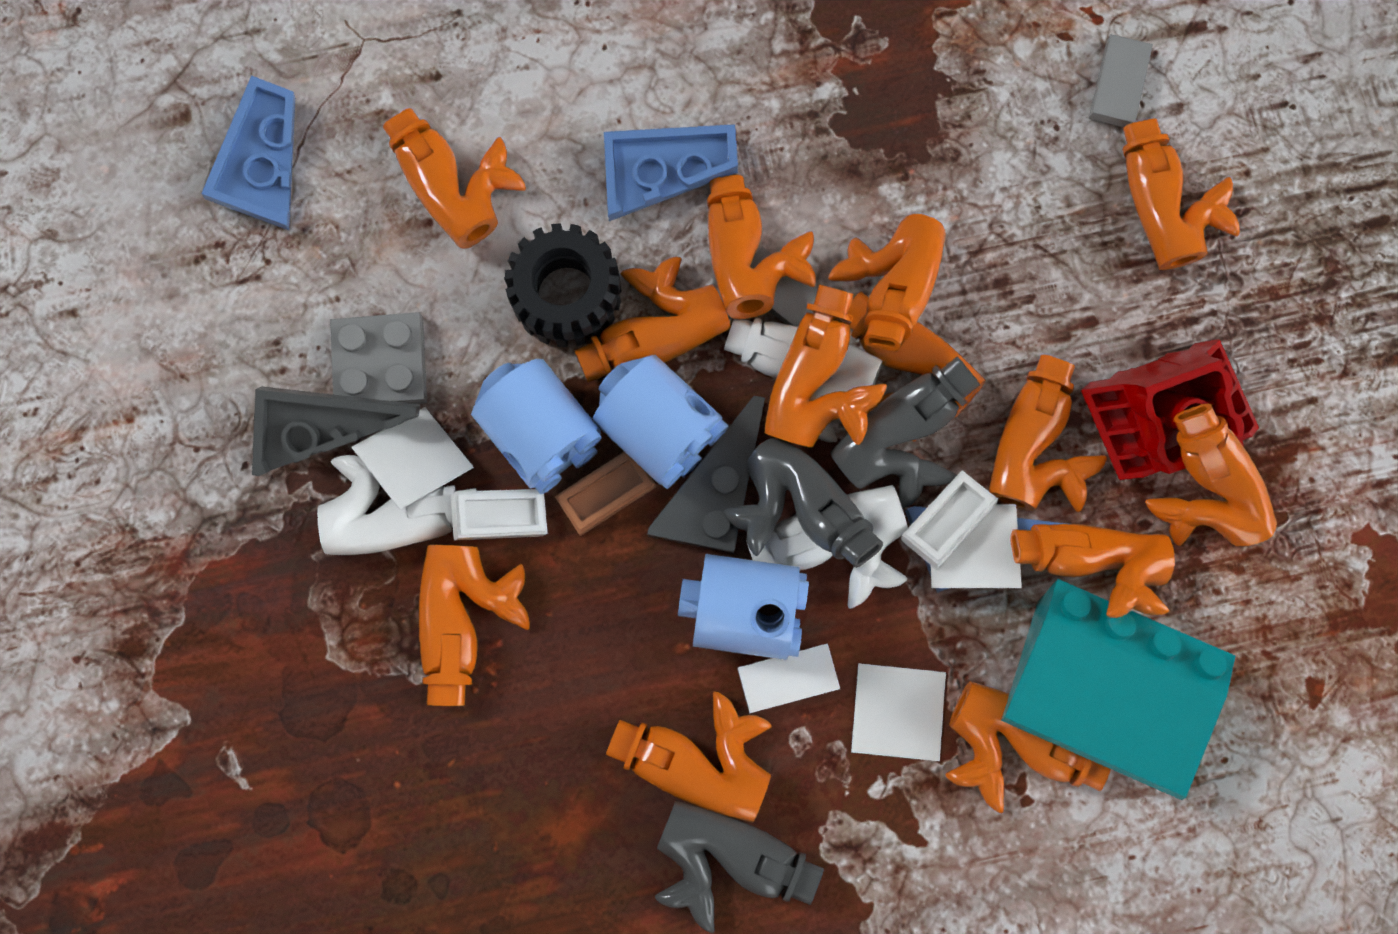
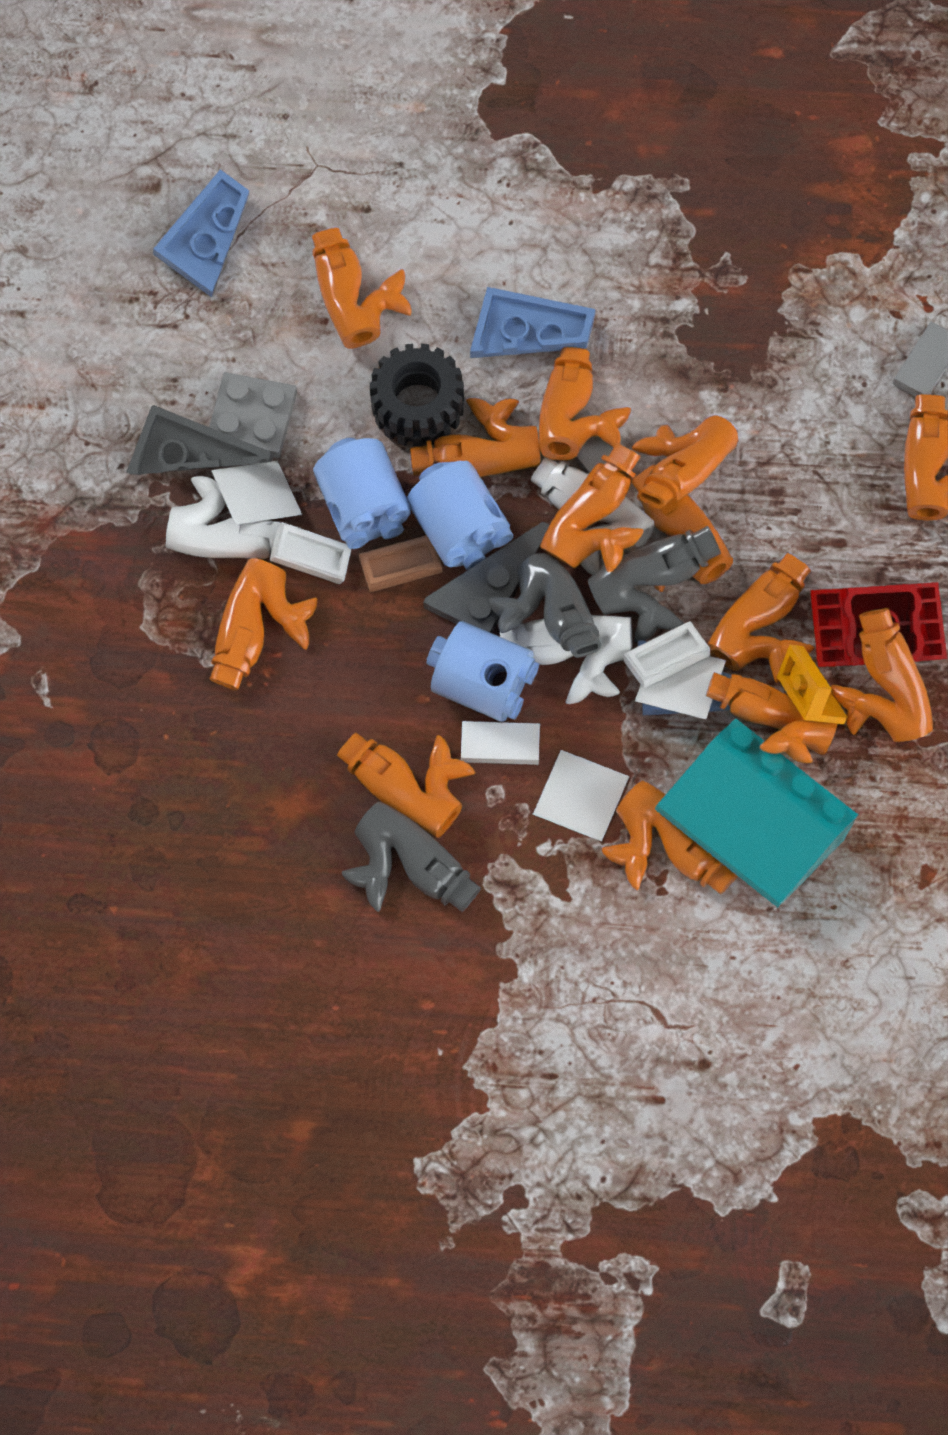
camera: 20 degrees right, 10 degrees down
none -> light orange panel [777,645,847,724]

